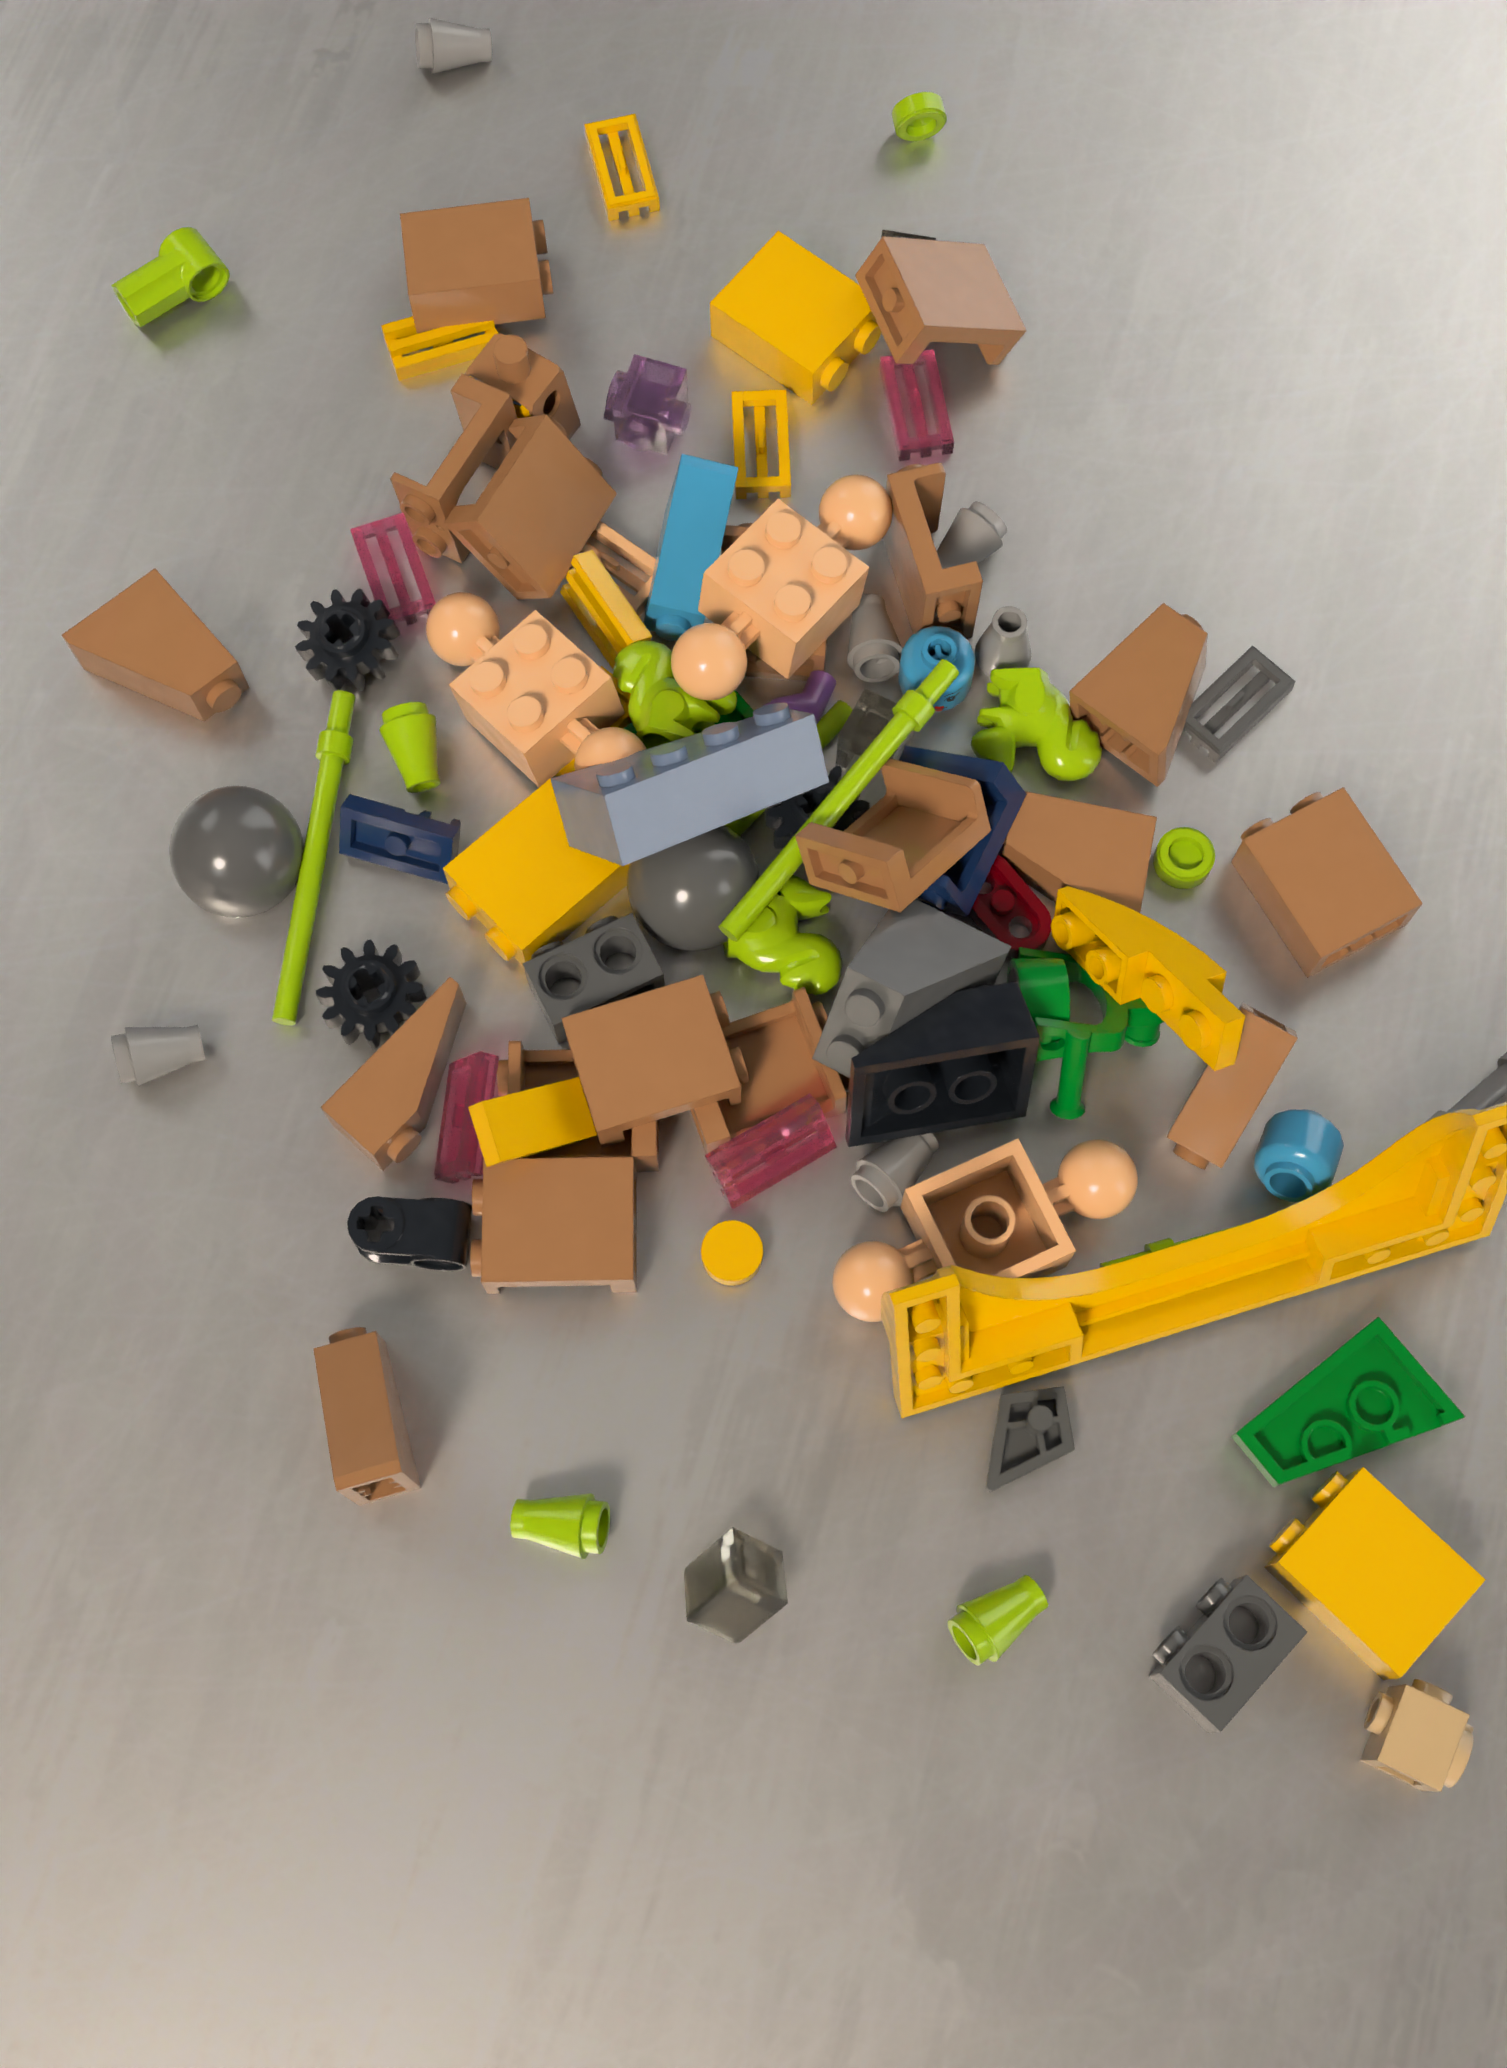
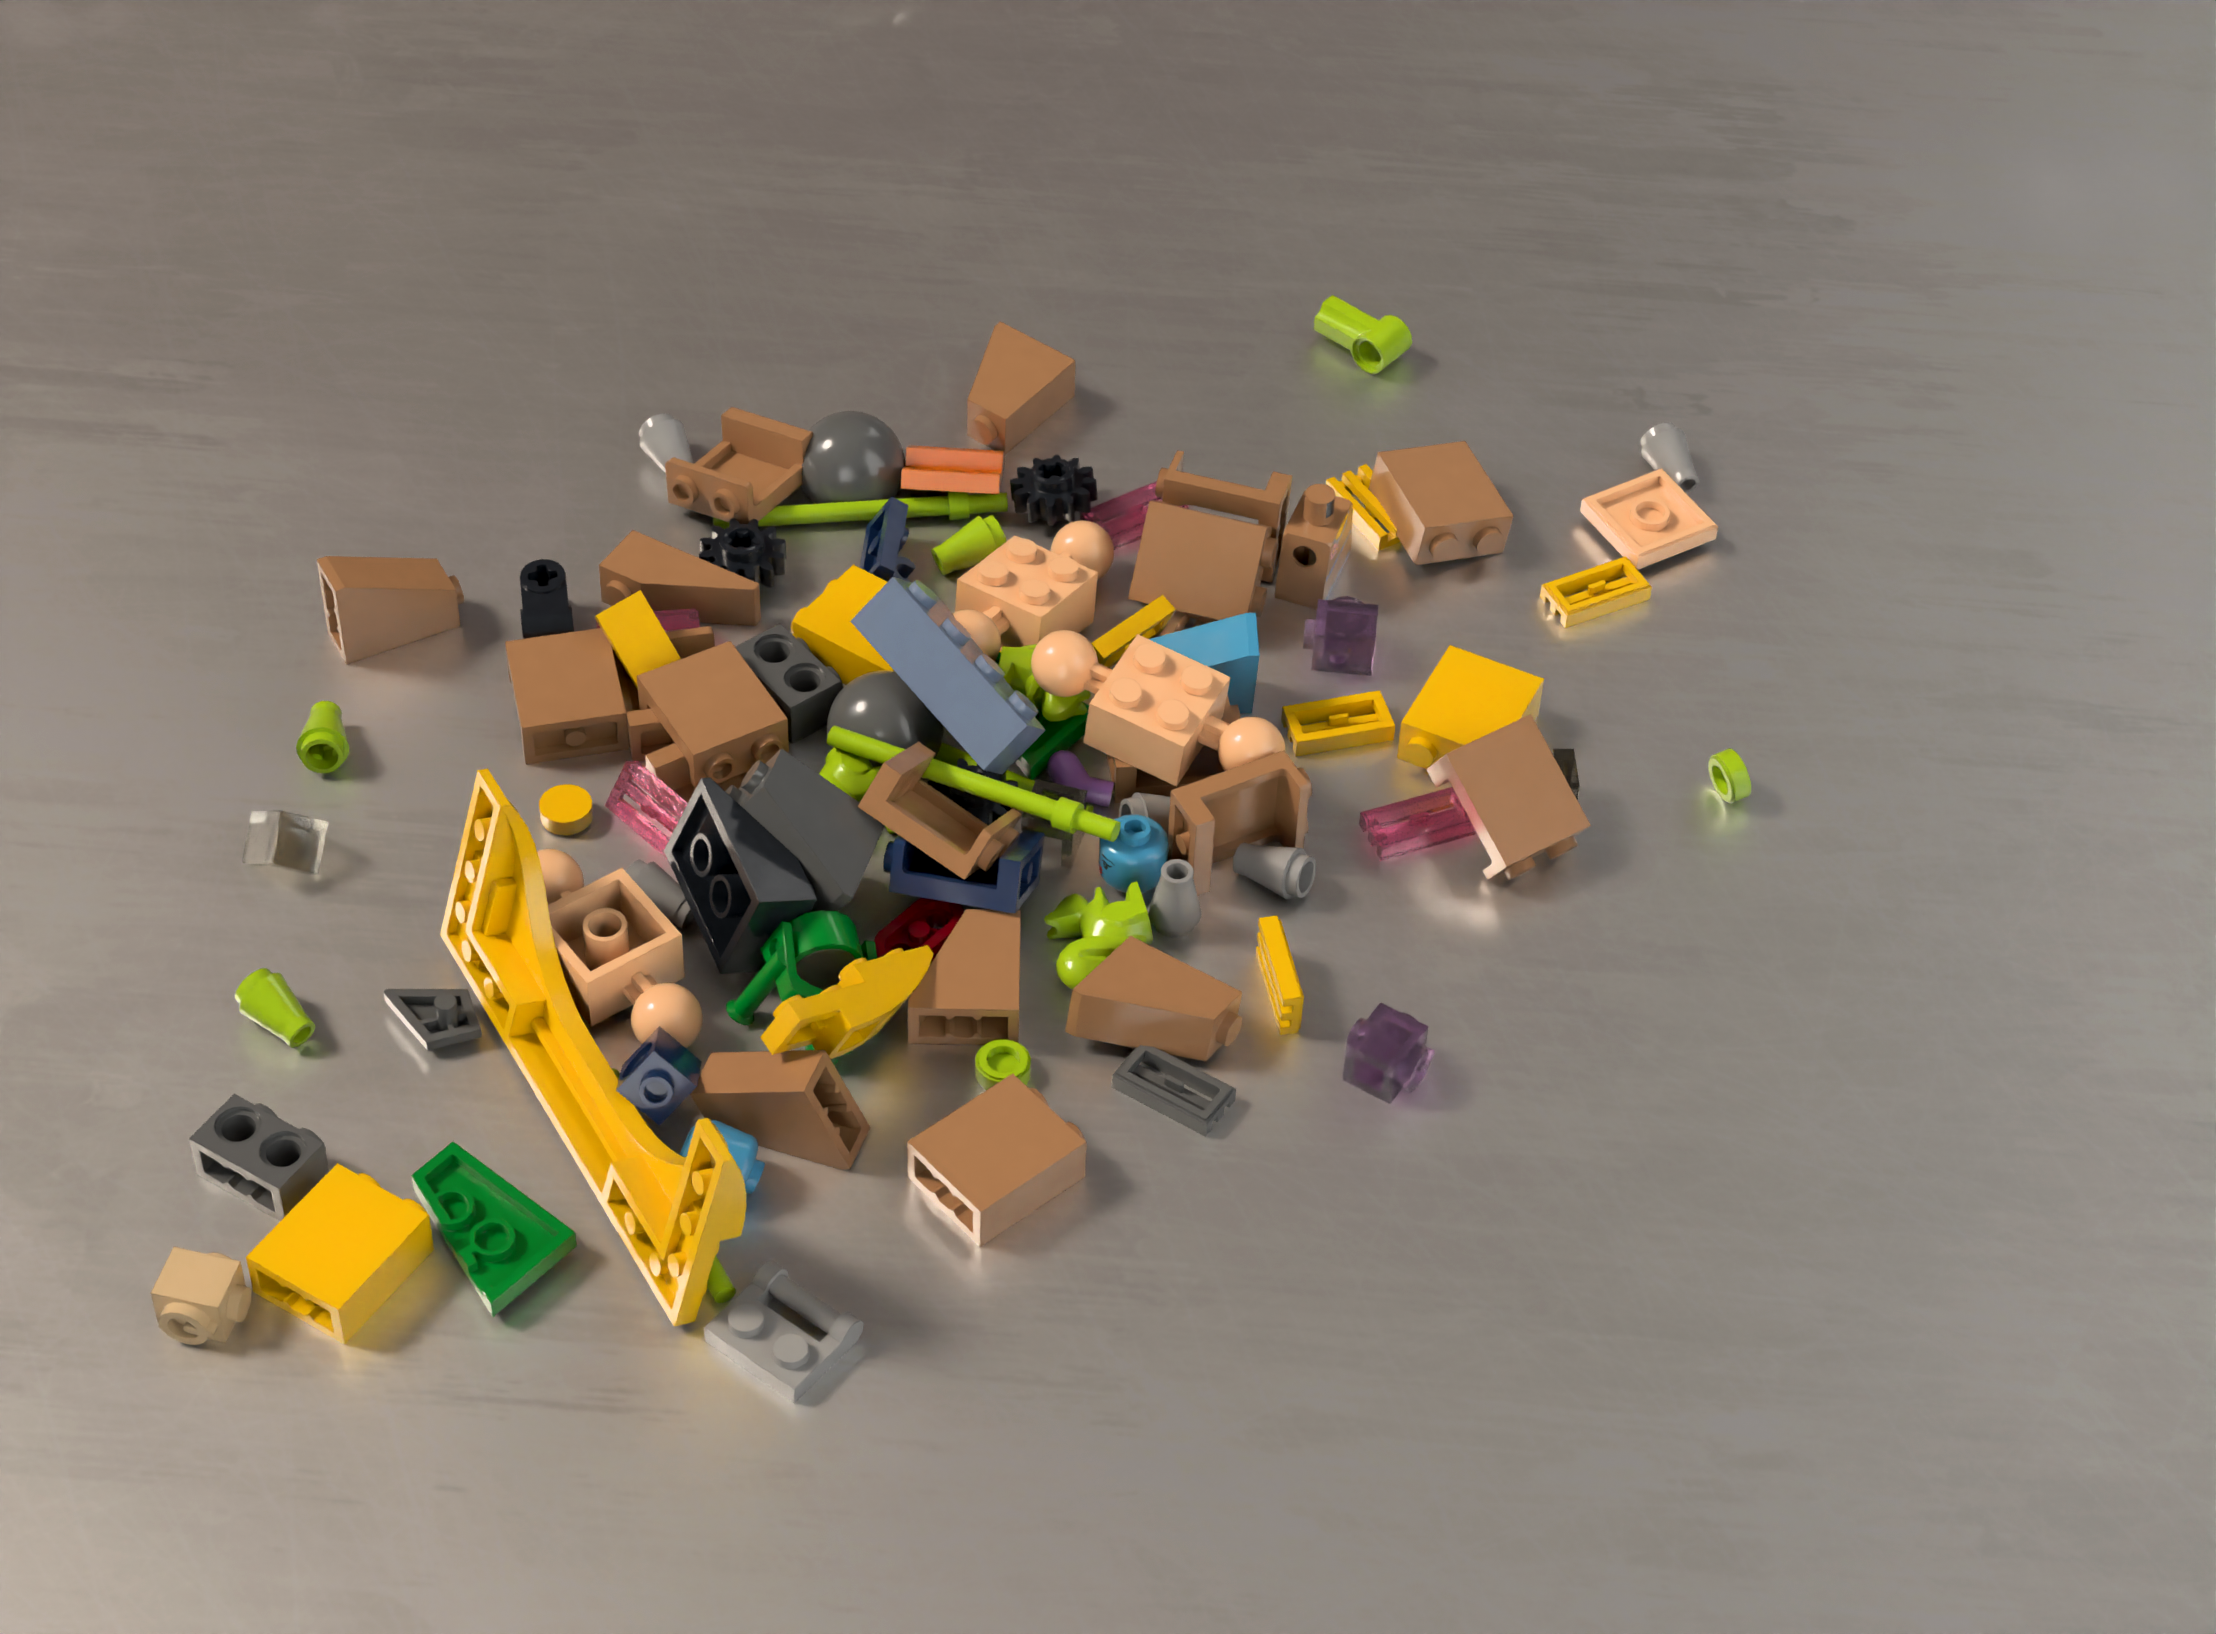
camera: 75 degrees right, 25 degrees down
none -> dark blue brick [616,1026,702,1126]
none -> medium nougat panel [665,407,813,524]
none -> orange slope [901,445,1005,494]
none -> yellow tile [1256,915,1304,1035]
none -> clear purple brick [1342,1002,1435,1104]
none -> light nougat plate [1580,468,1718,570]

